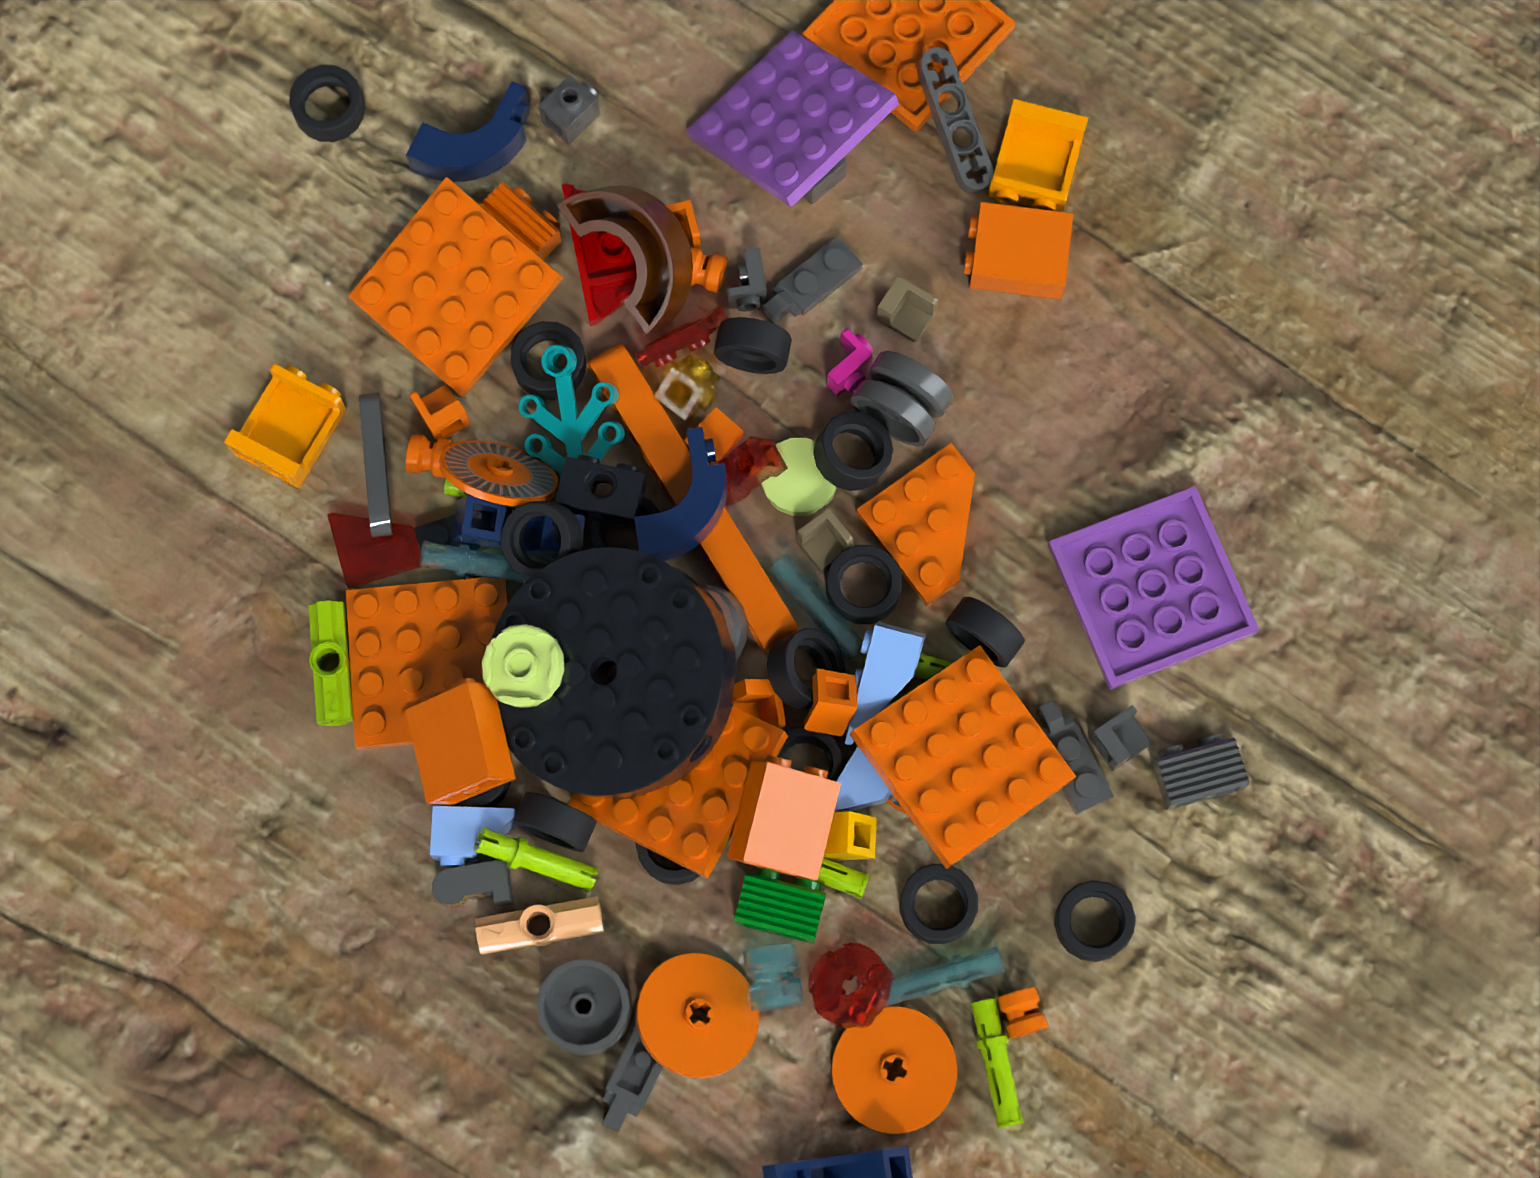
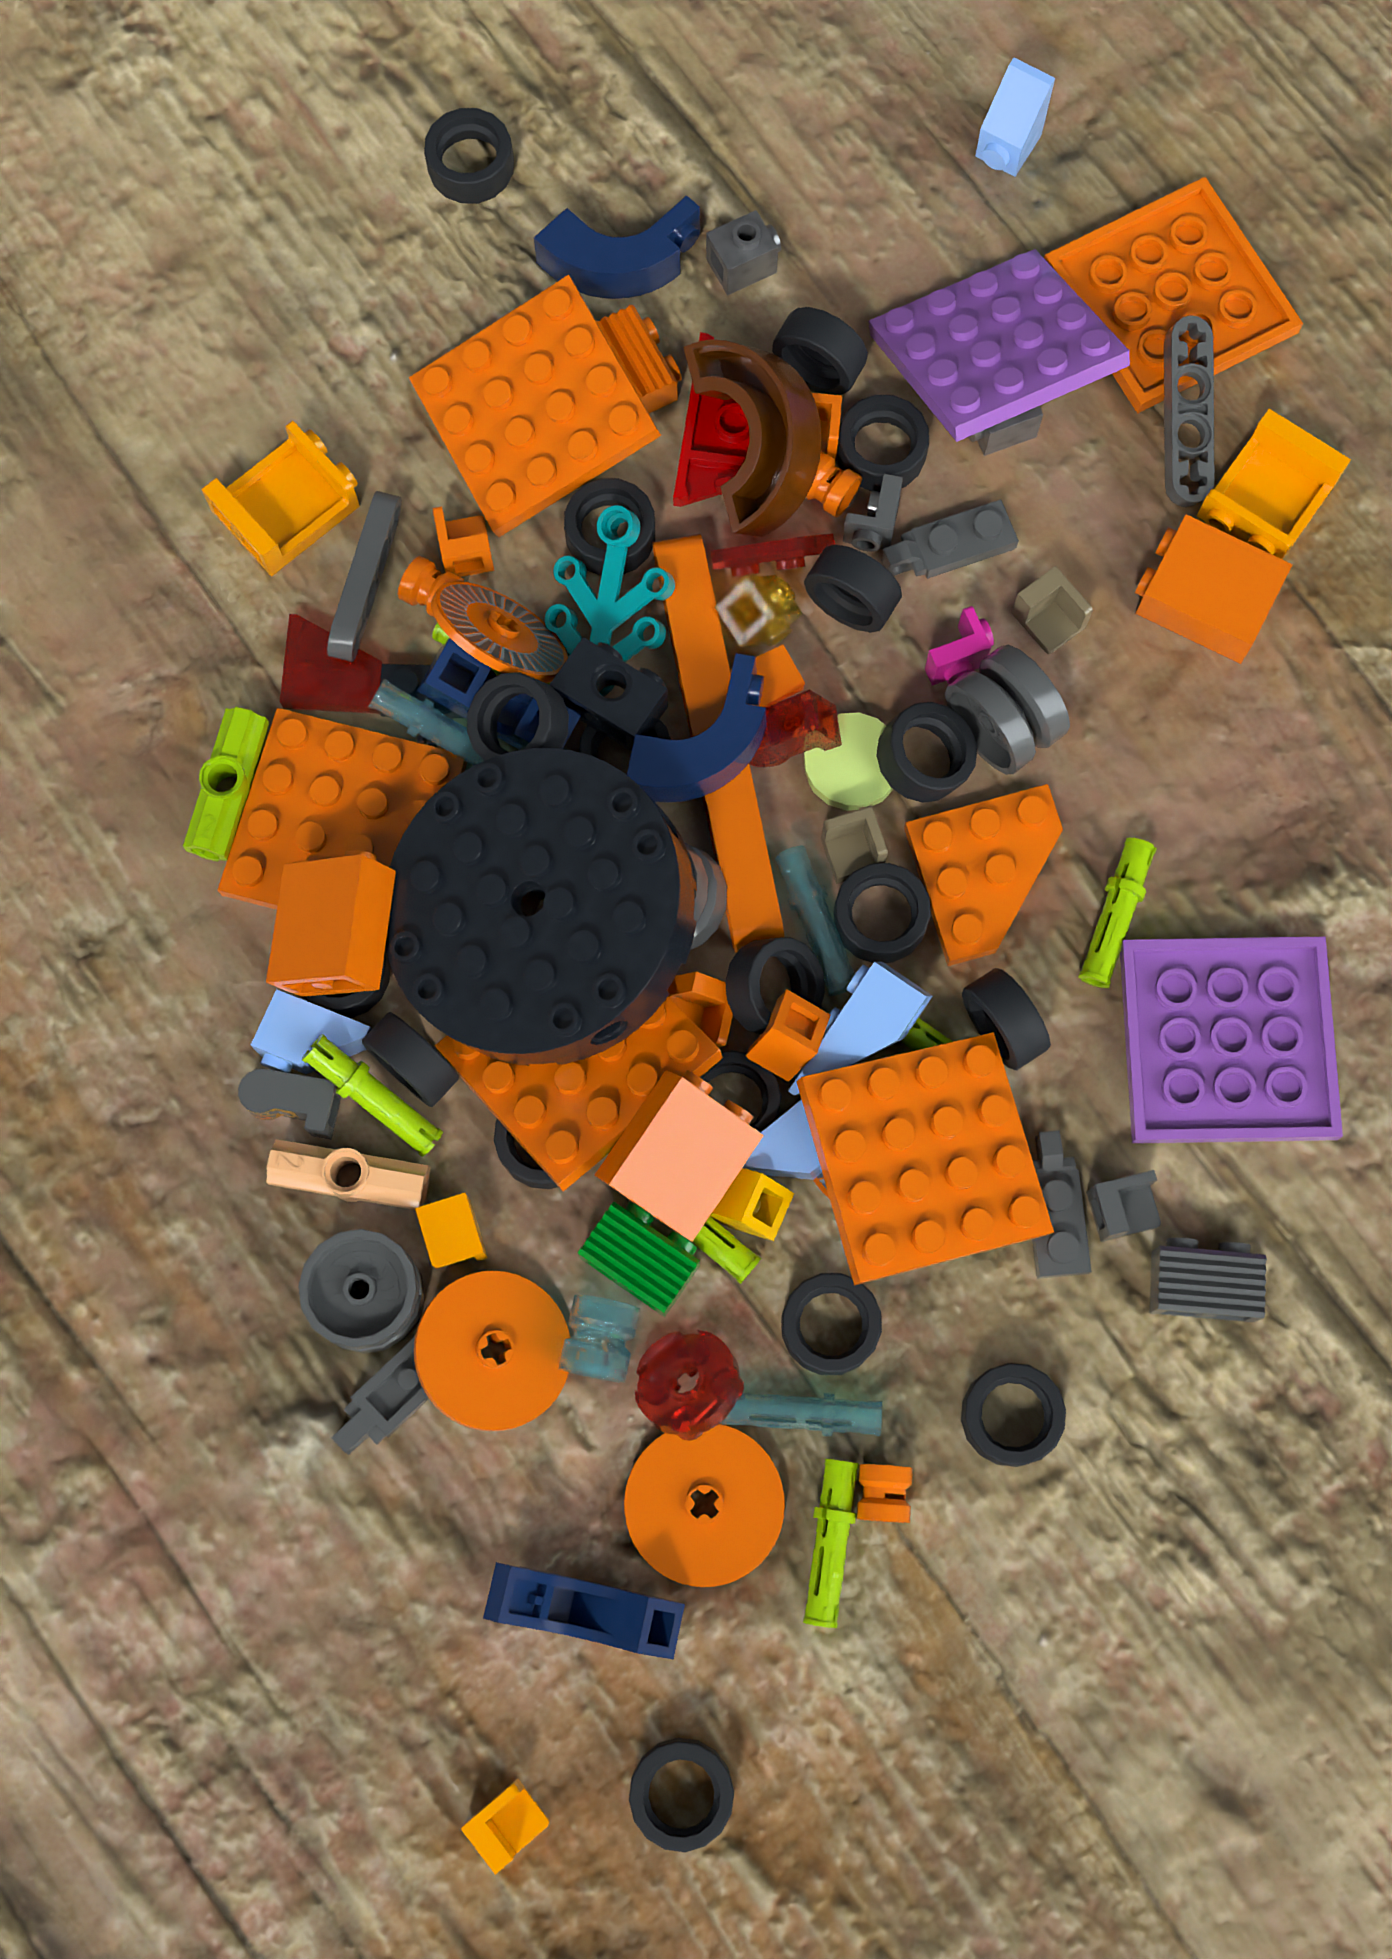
camera: 20 degrees right, 0 degrees up
yellowish green tile [482,624,564,708] -> none
none -> light orange panel [415,1192,488,1268]
none -> black tyre [772,307,868,395]
none -> black tyre [837,395,929,492]
none -> lime pin [1078,837,1157,988]

